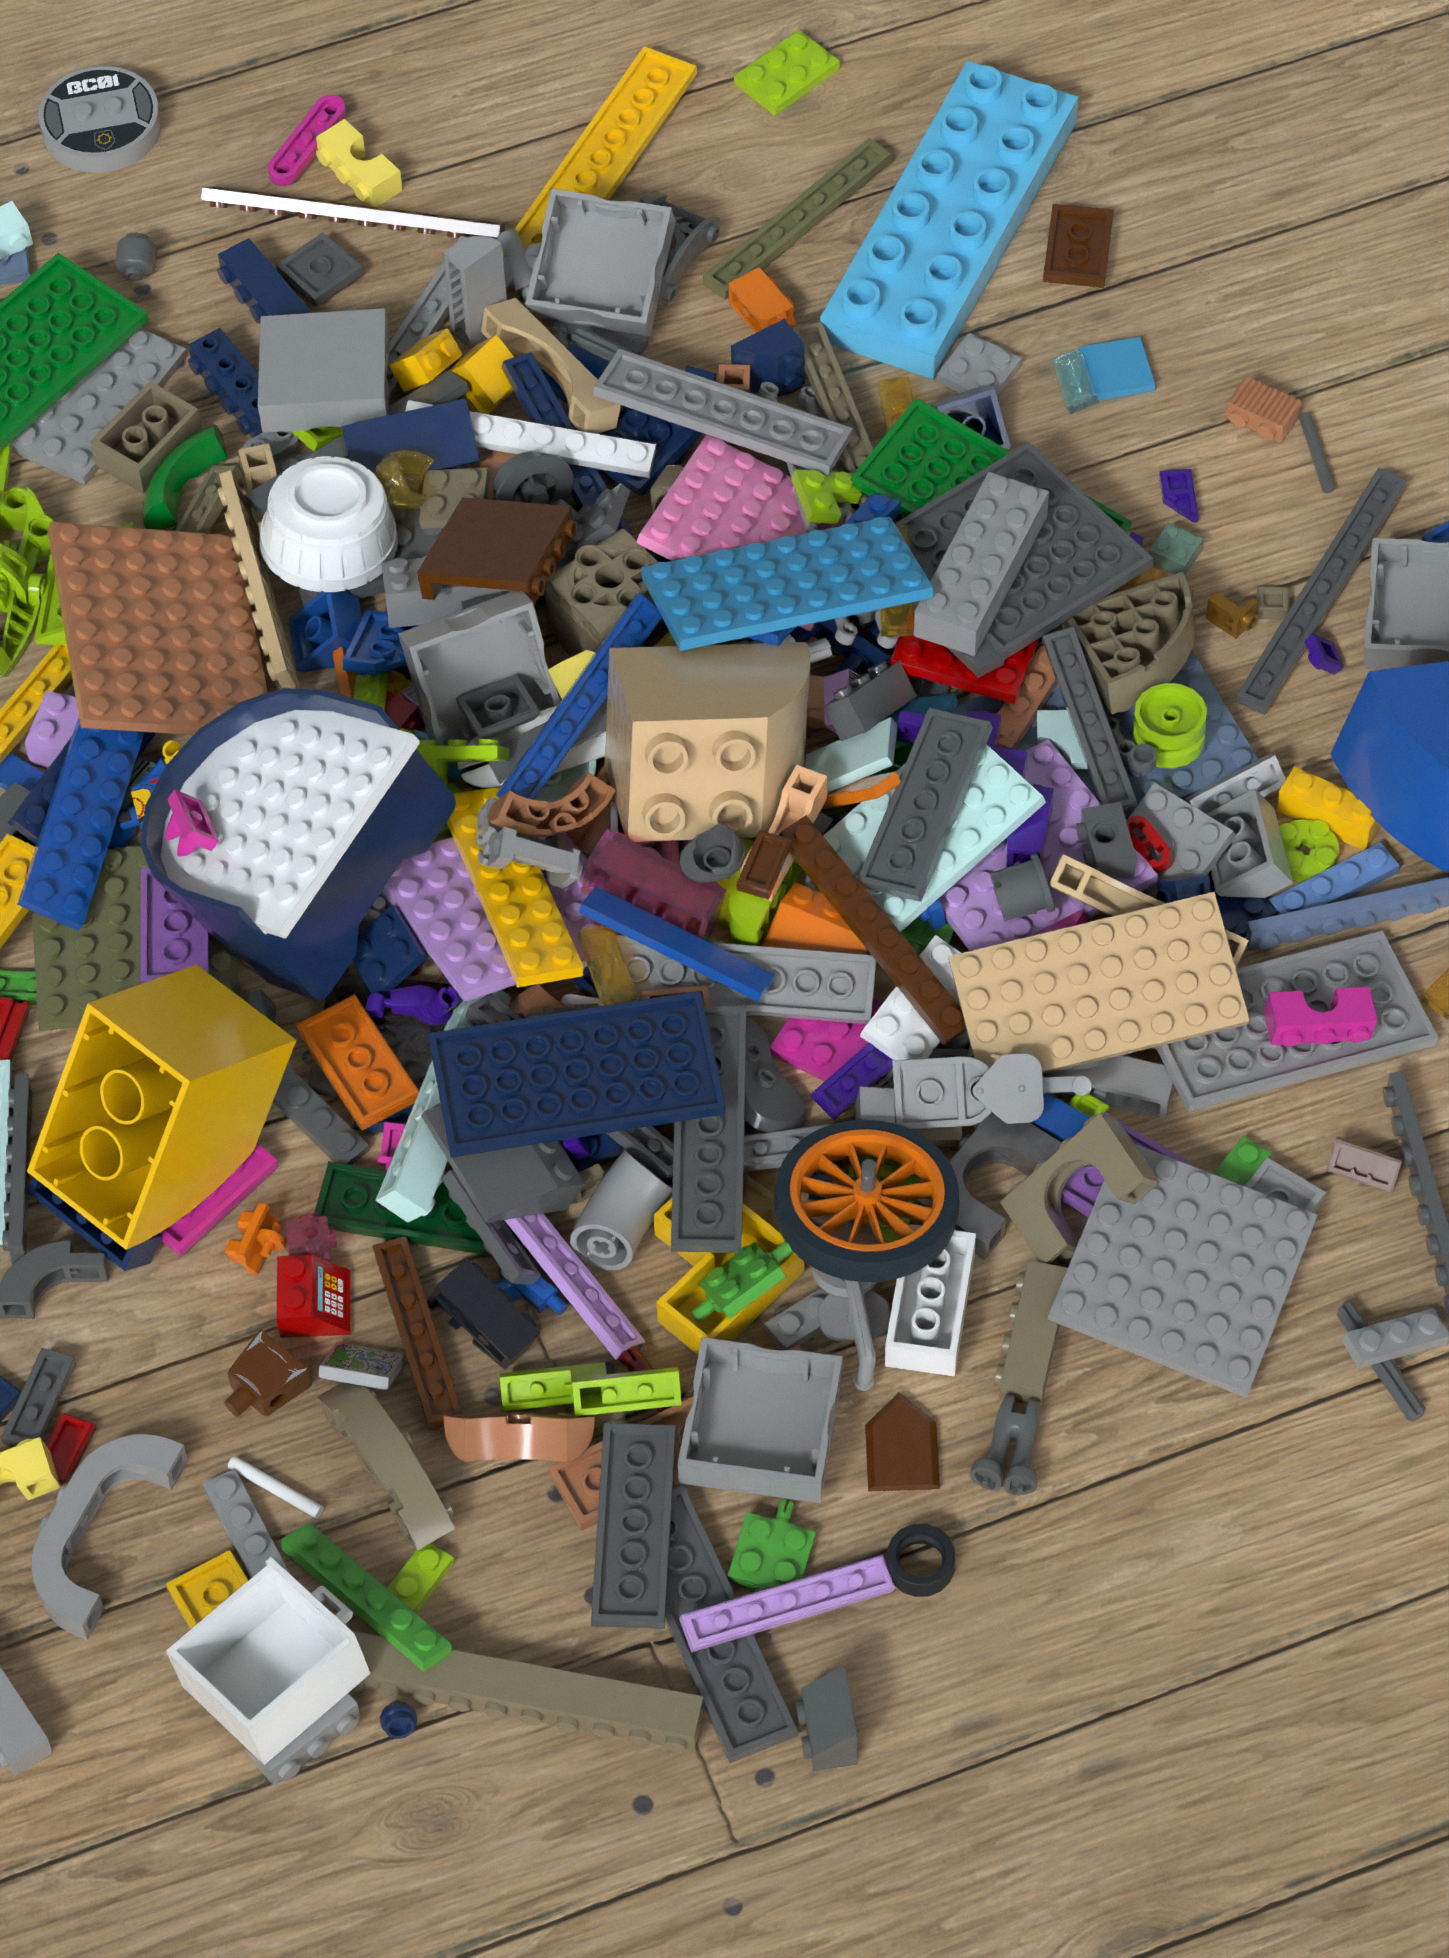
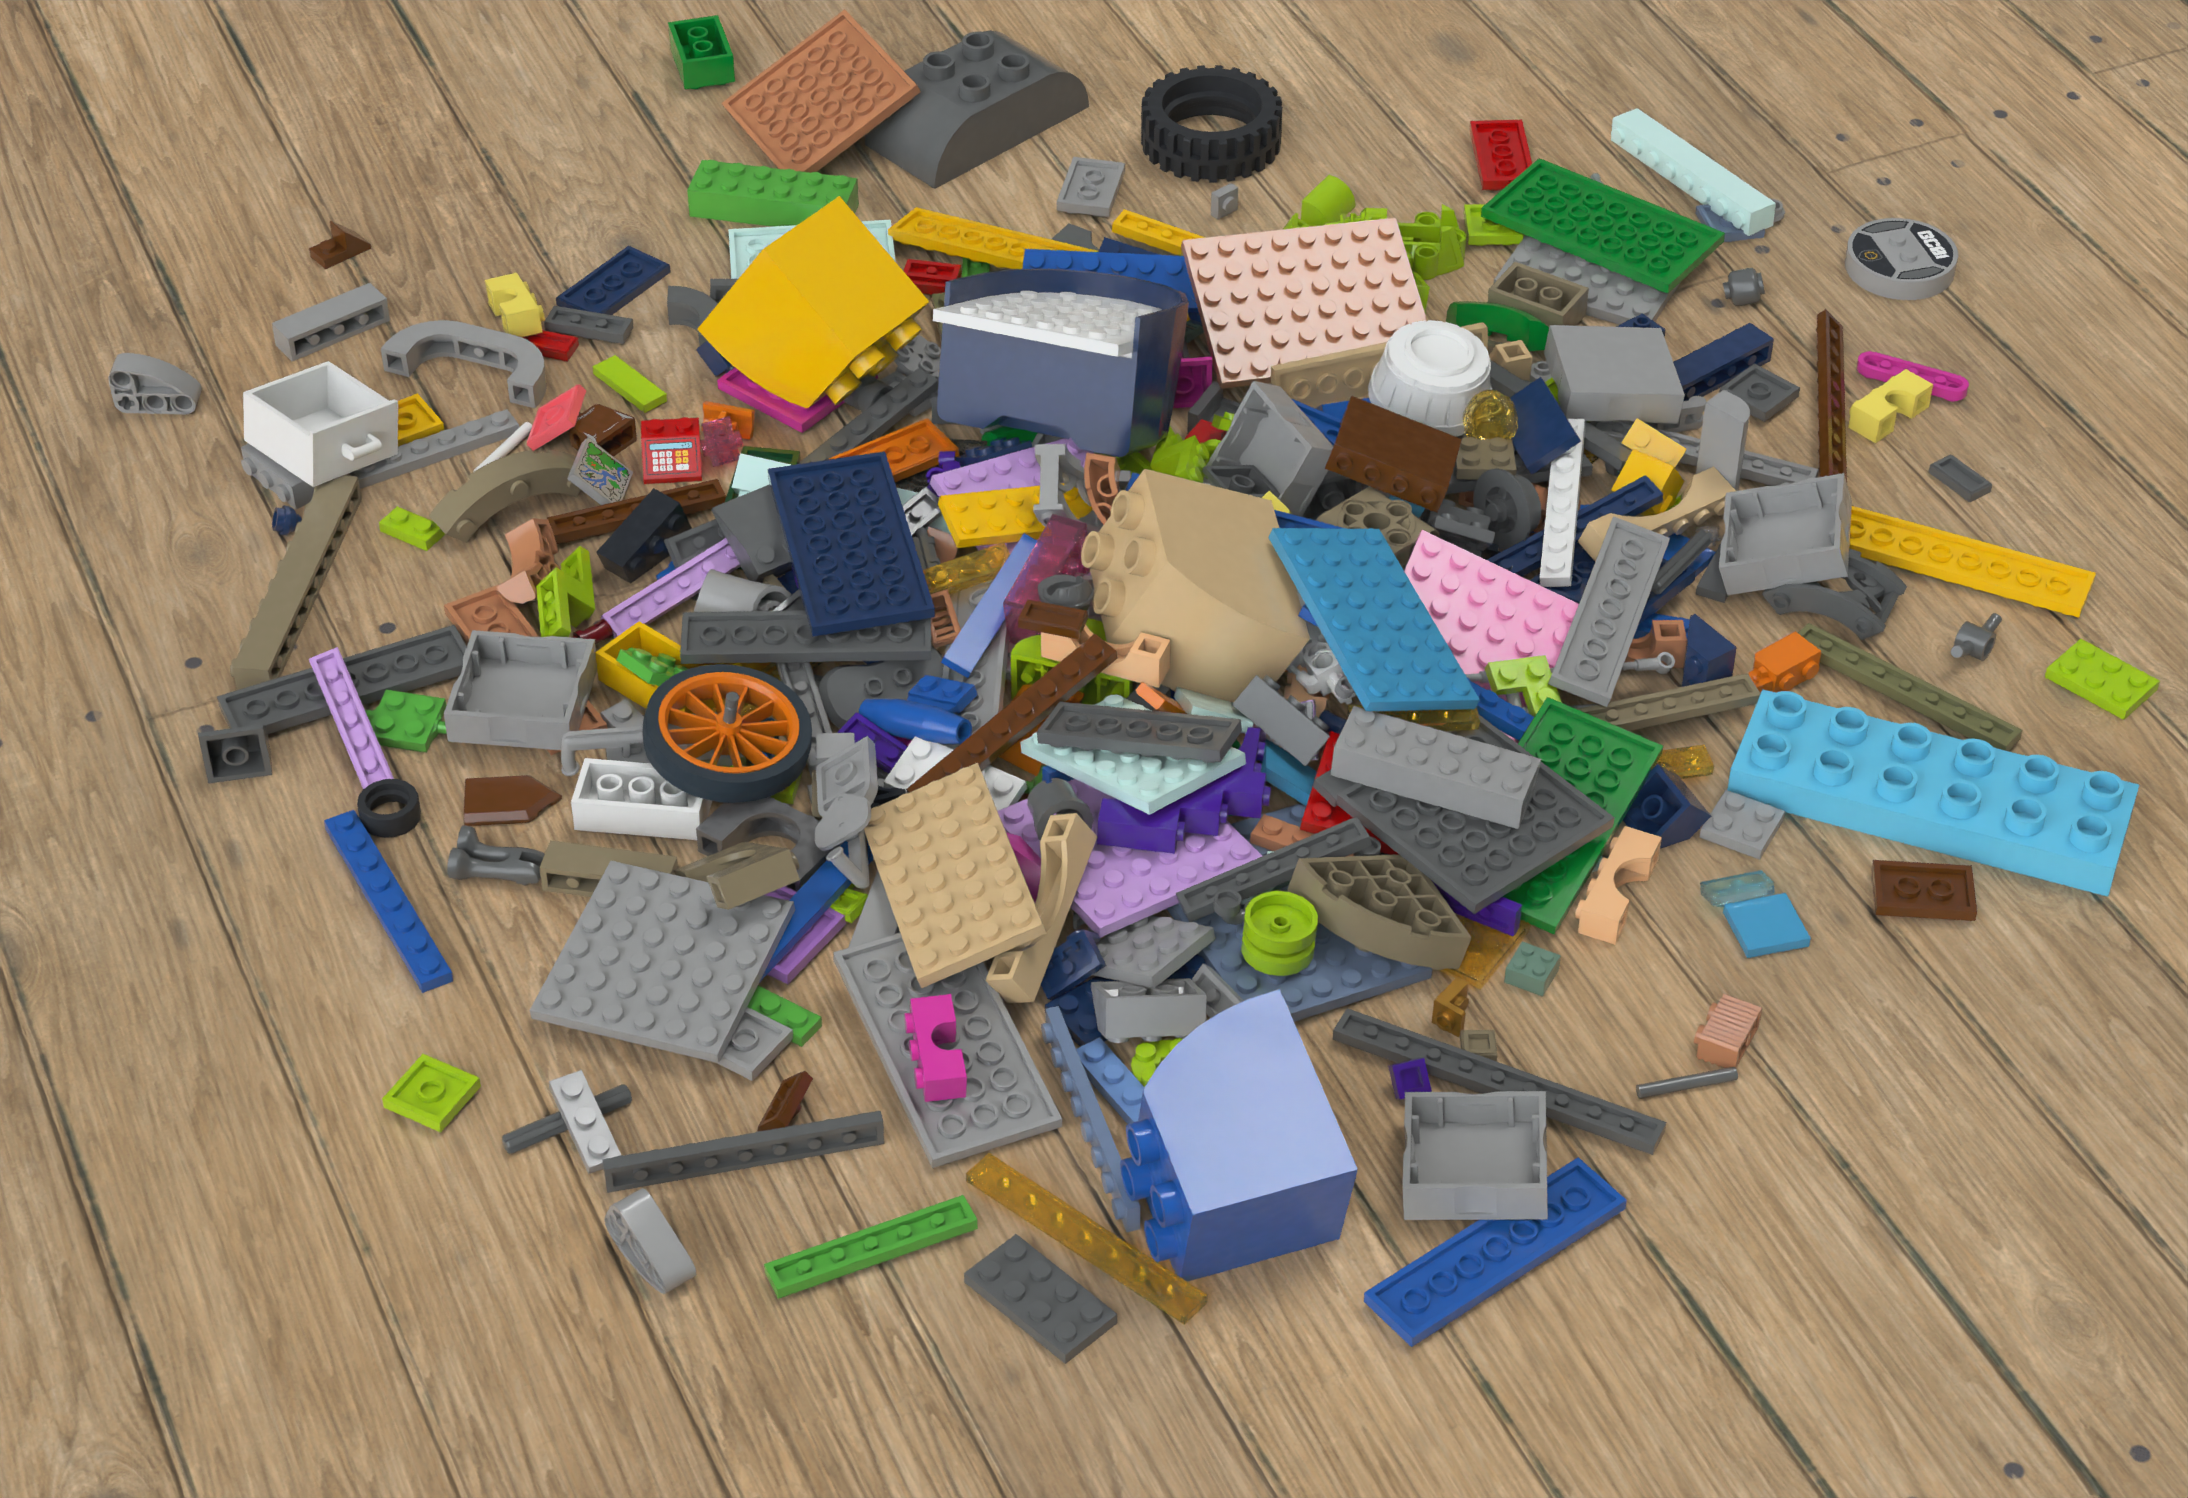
camera: 85 degrees right, 15 degrees down
dark pink tile [165,790,219,857] -> none
bright green plate [281,1522,451,1672] -> none
dark grey plate [591,1423,676,1629] -> none
dark grey brick [1076,802,1136,879] -> none
red beam [1126,816,1173,873] -> none
dark purple tile [1159,469,1198,523] -> none
none -> light grey beam [108,353,202,415]
none -> blue plate [324,810,453,993]
none -> lime plate [382,1054,481,1132]
none -> coral tile [526,384,586,451]
none -> lime tile [592,355,667,413]
none -> blue plate [859,675,978,745]
none -> light nougat arch [1575,826,1662,945]
none -> dark grey tile [1928,454,1992,502]
none -> dark grey piece [1951,613,2002,661]

